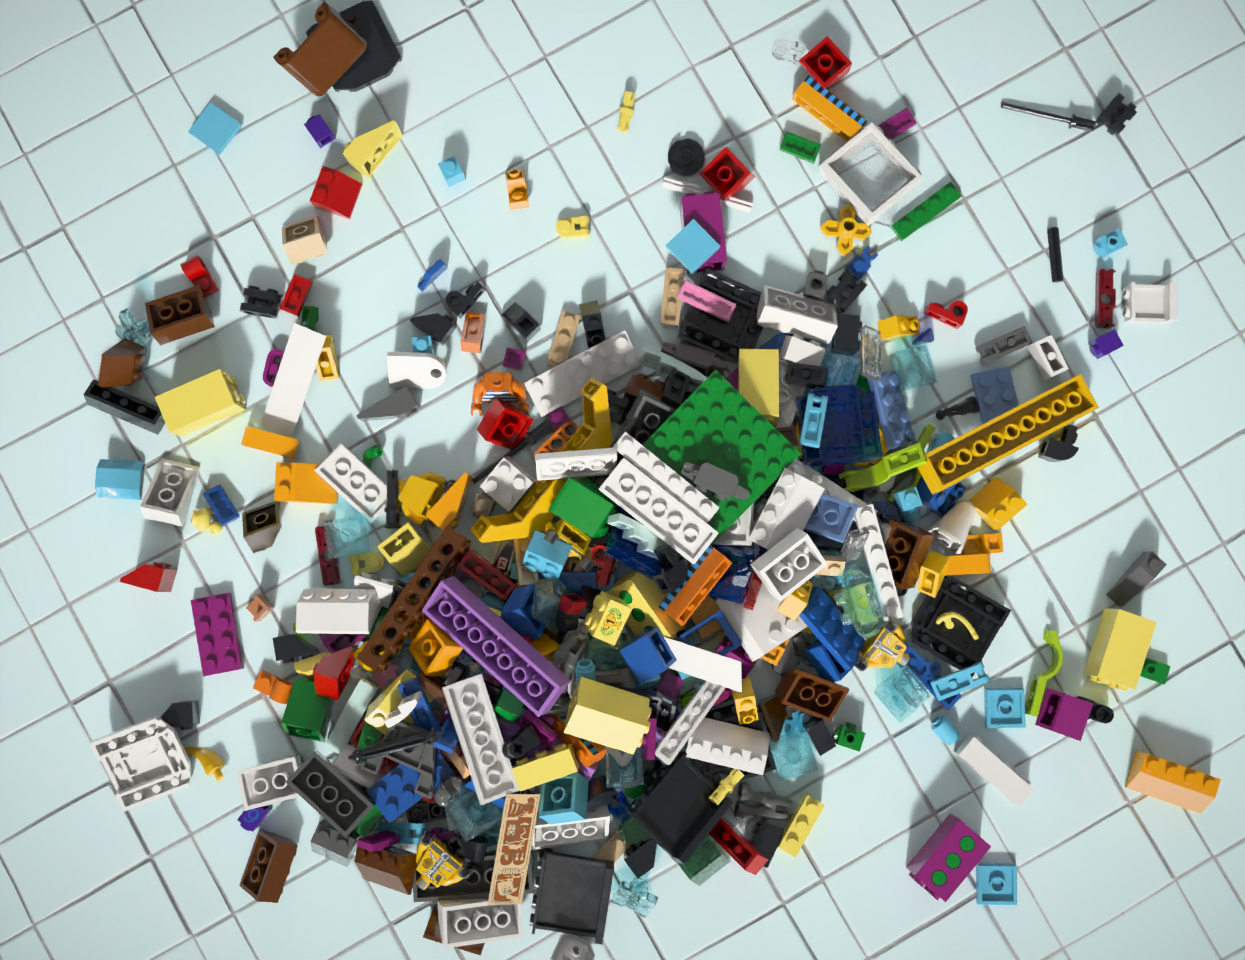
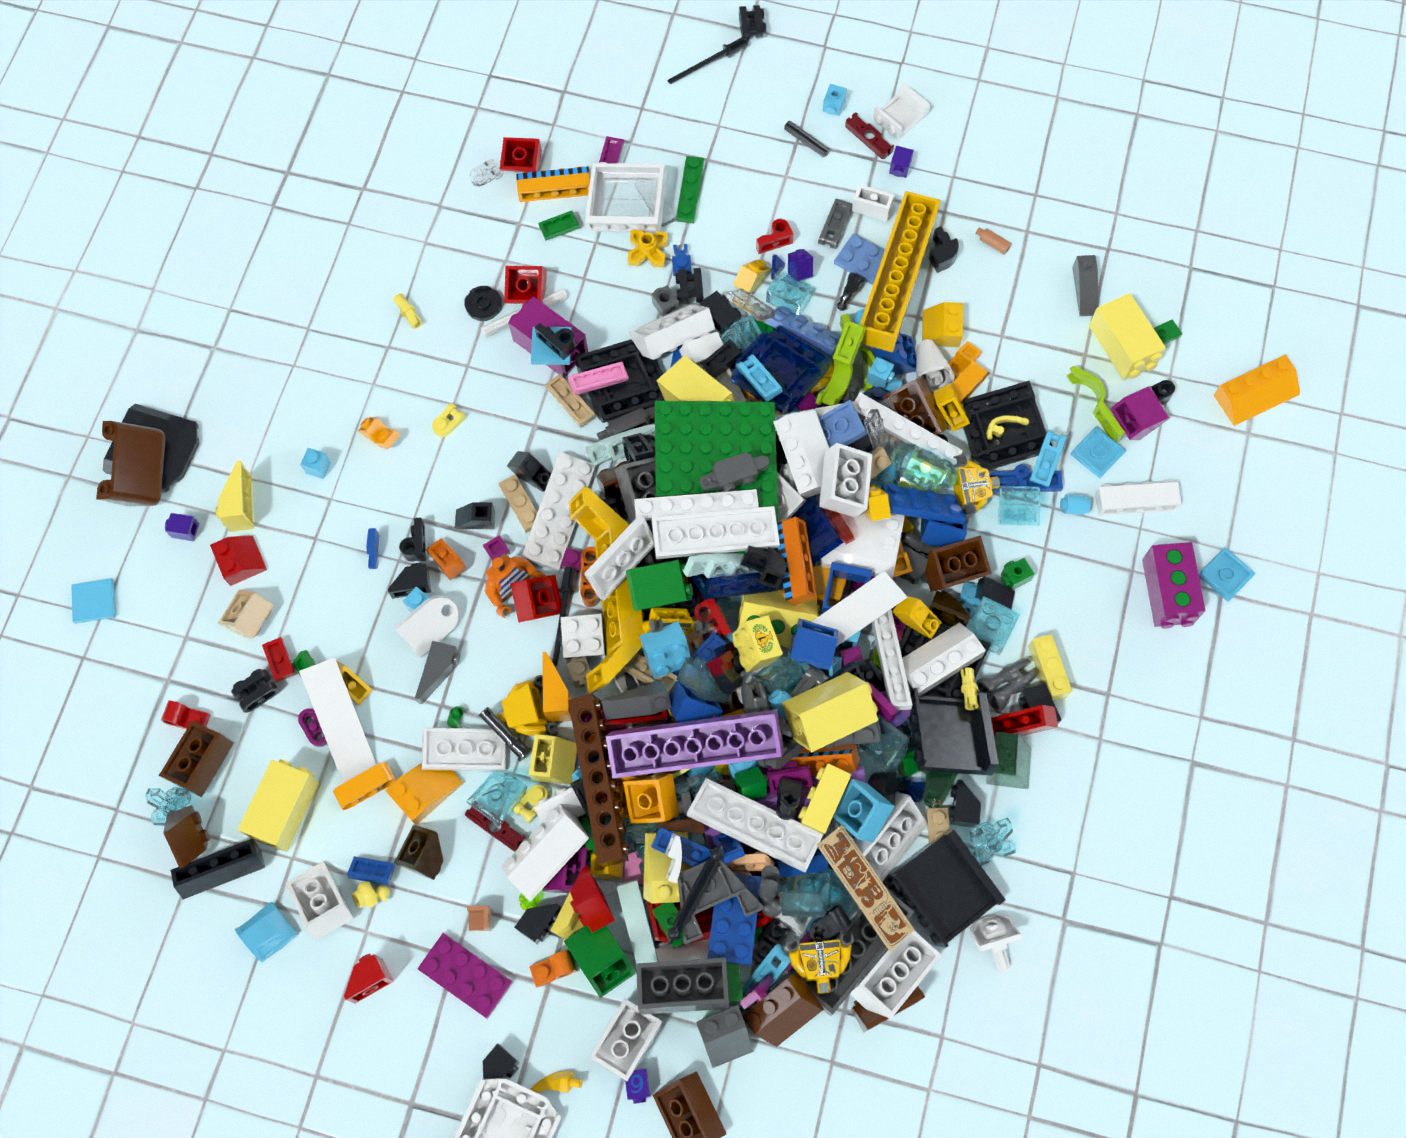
camera: 40 degrees left, 15 degrees down
none -> black plate [534,323,576,360]
none -> dark grey slope [601,680,671,720]
none -> dark purple brick [788,249,813,281]
none -> nougat cylinder [975,227,1012,255]

